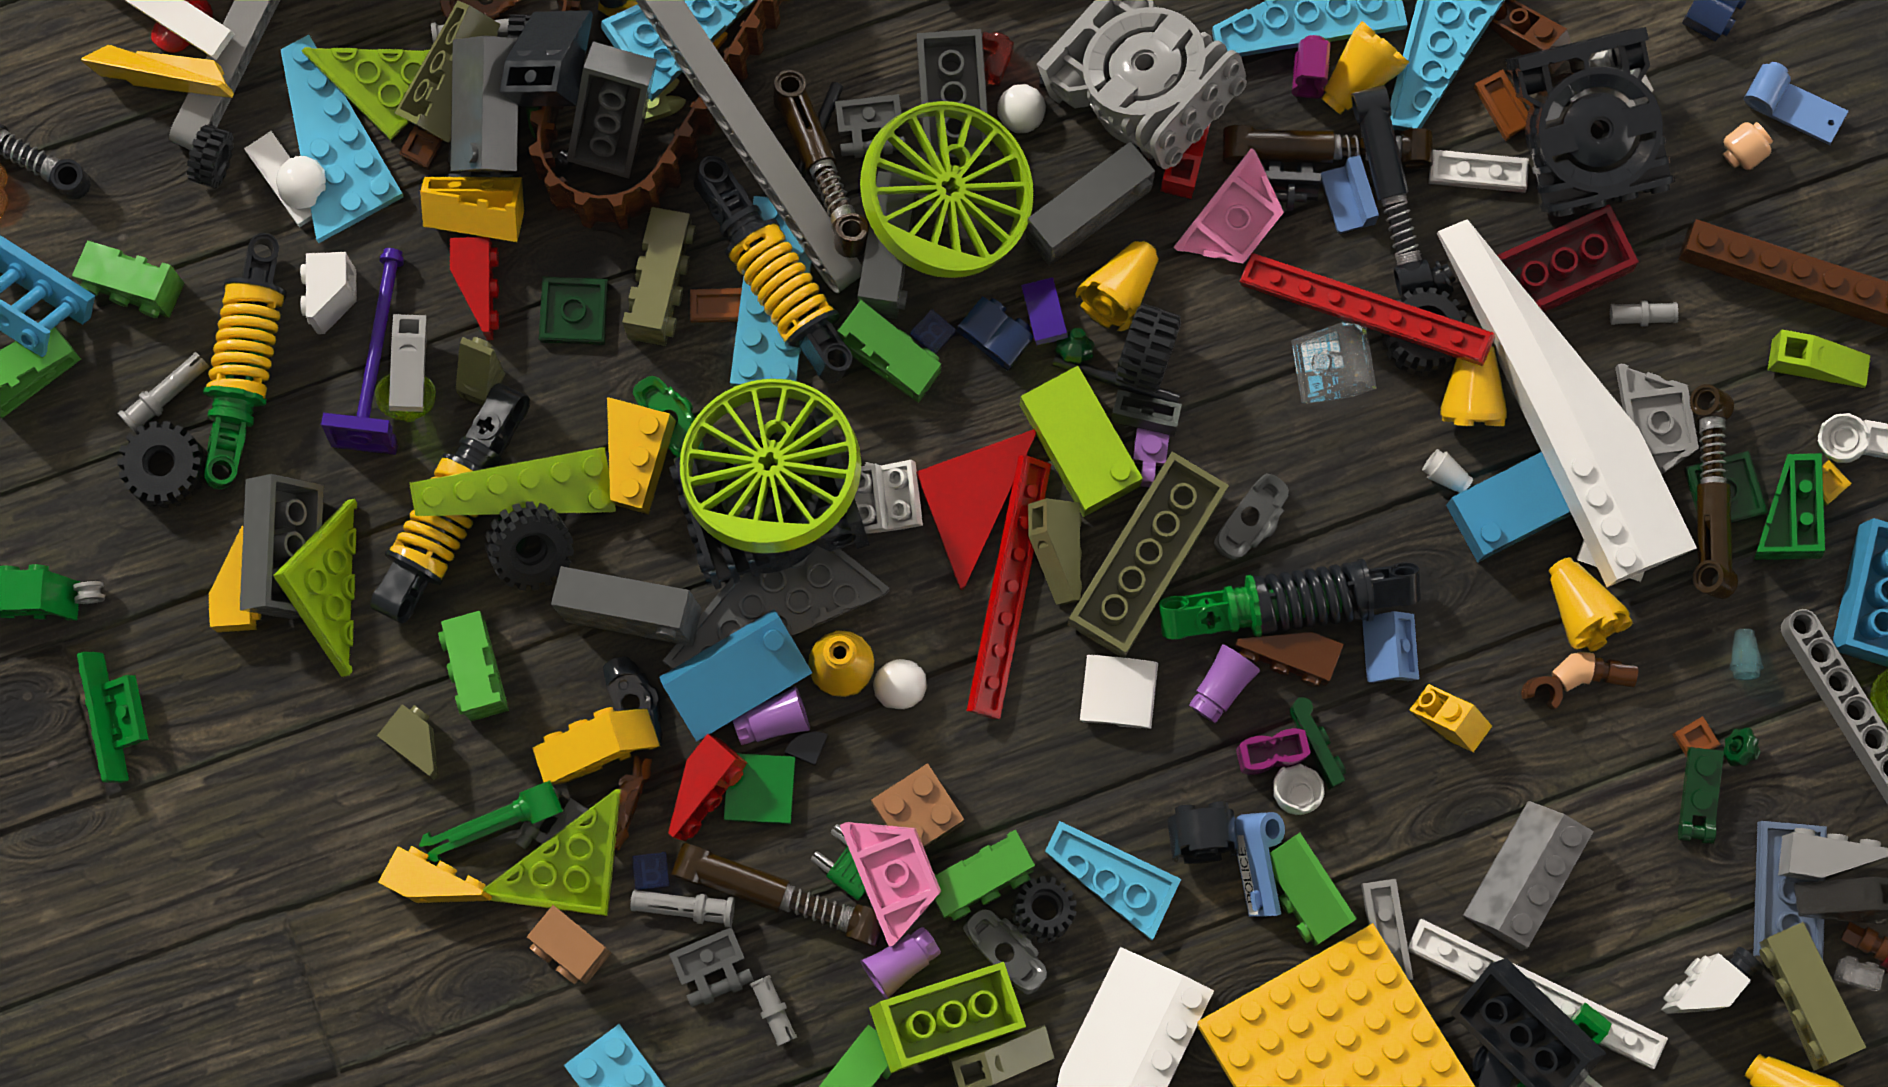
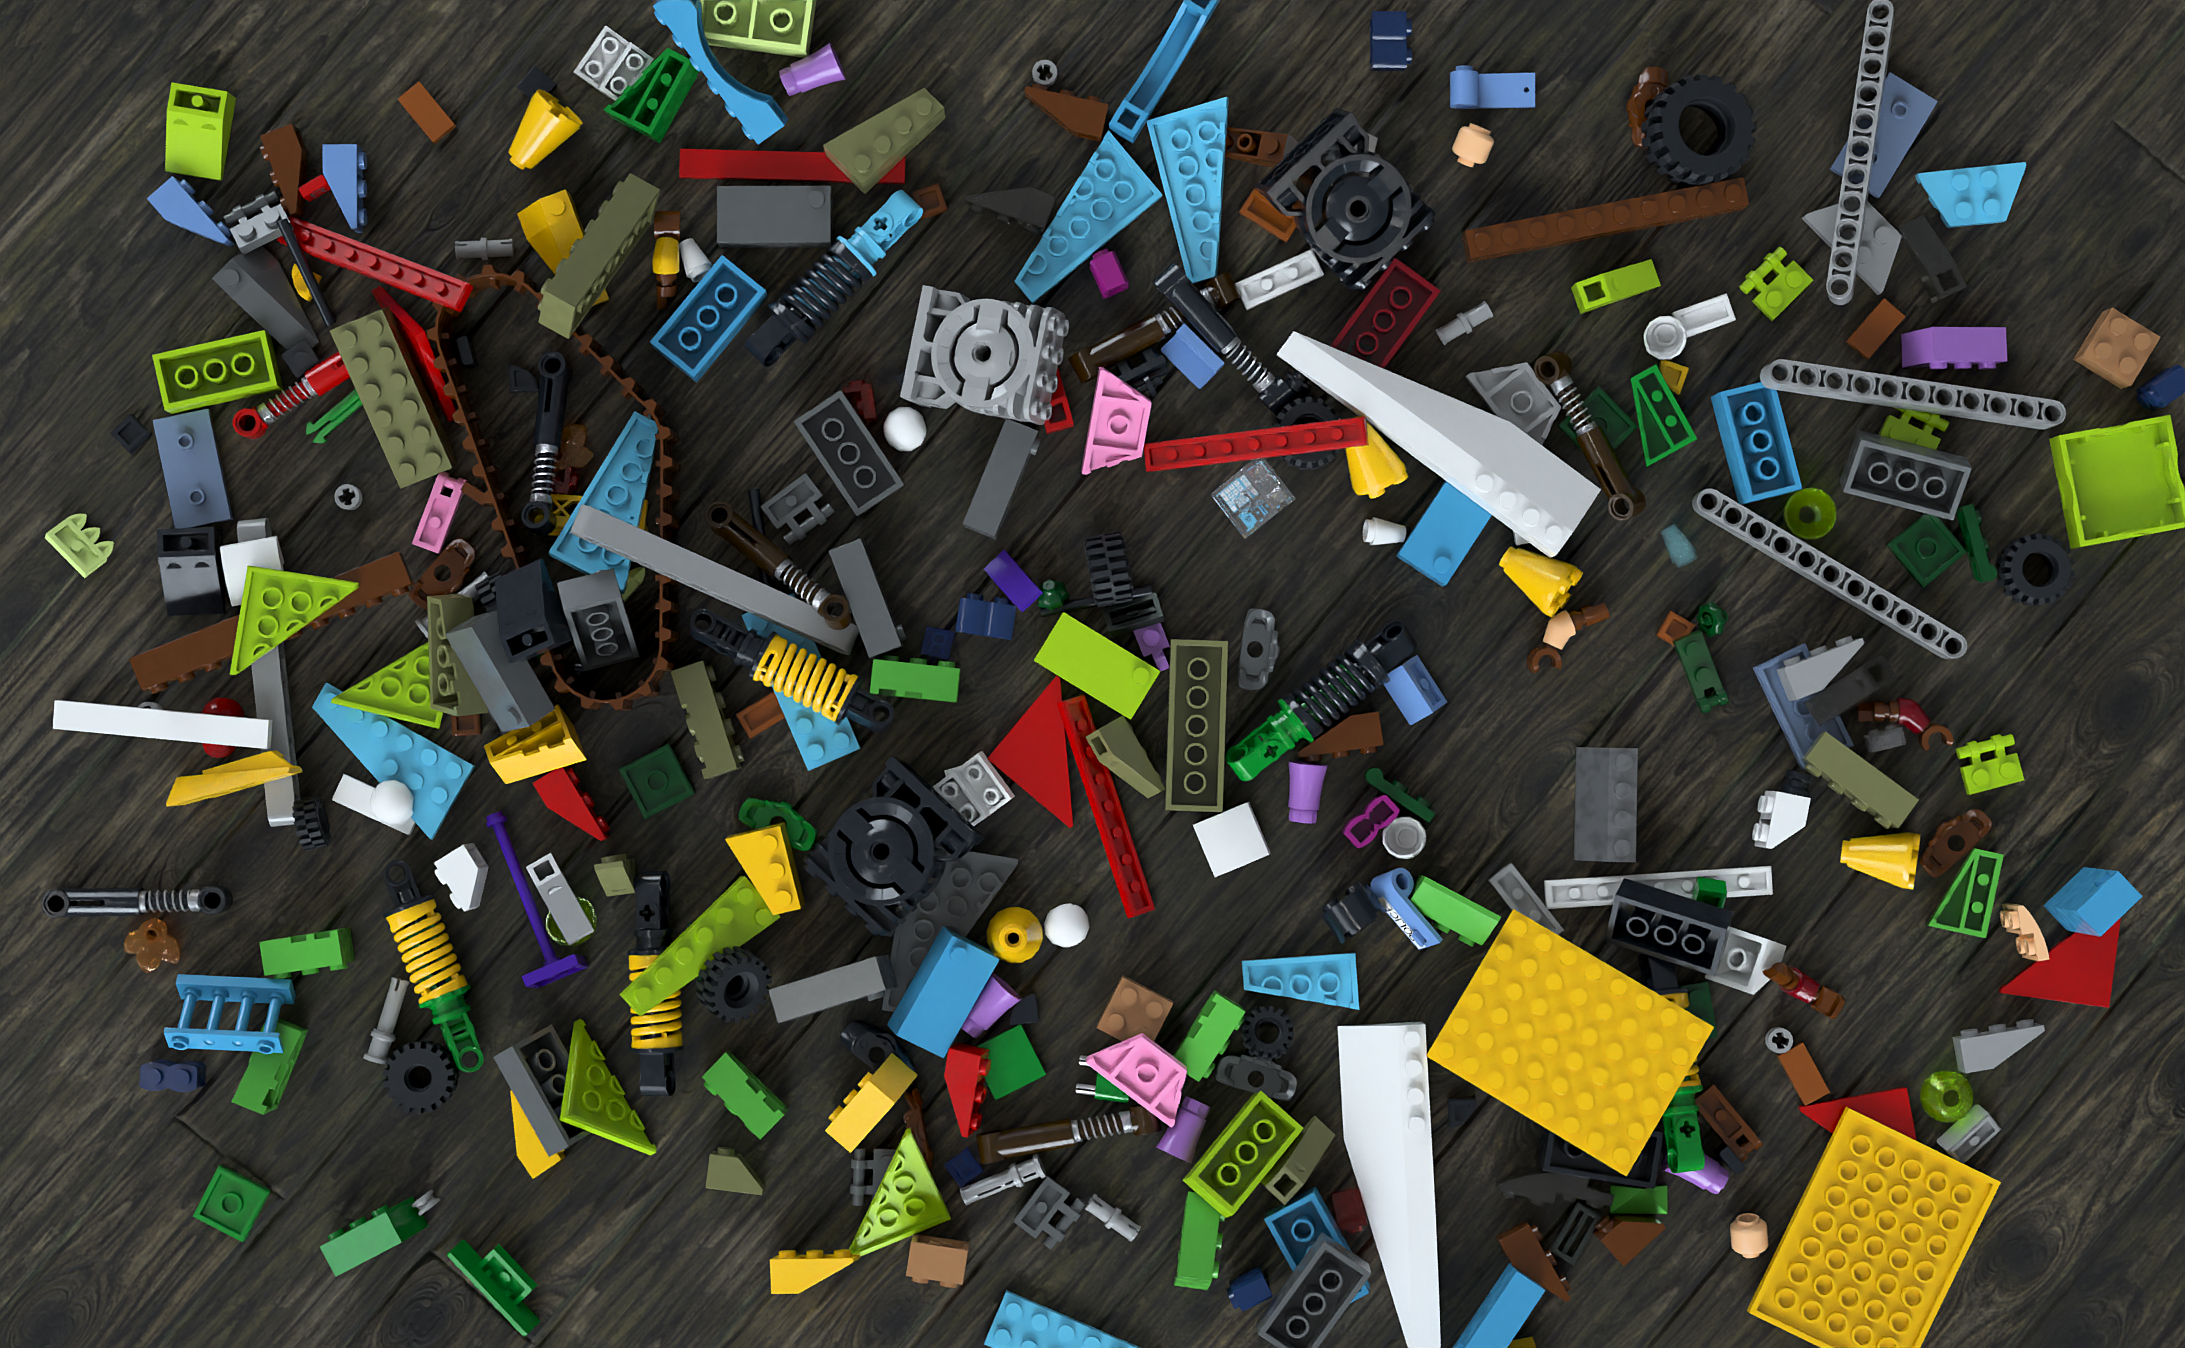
camera: 30 degrees left, 10 degrees up
green piece [419,780,563,862] -> none
lime piece [680,379,861,553] -> none
lime piece [860,101,1033,278] -> none
yellow cone [1075,241,1158,331] -> none
yellow cone [1321,21,1410,115] -> none
yellow slope [1409,684,1492,752] -> none

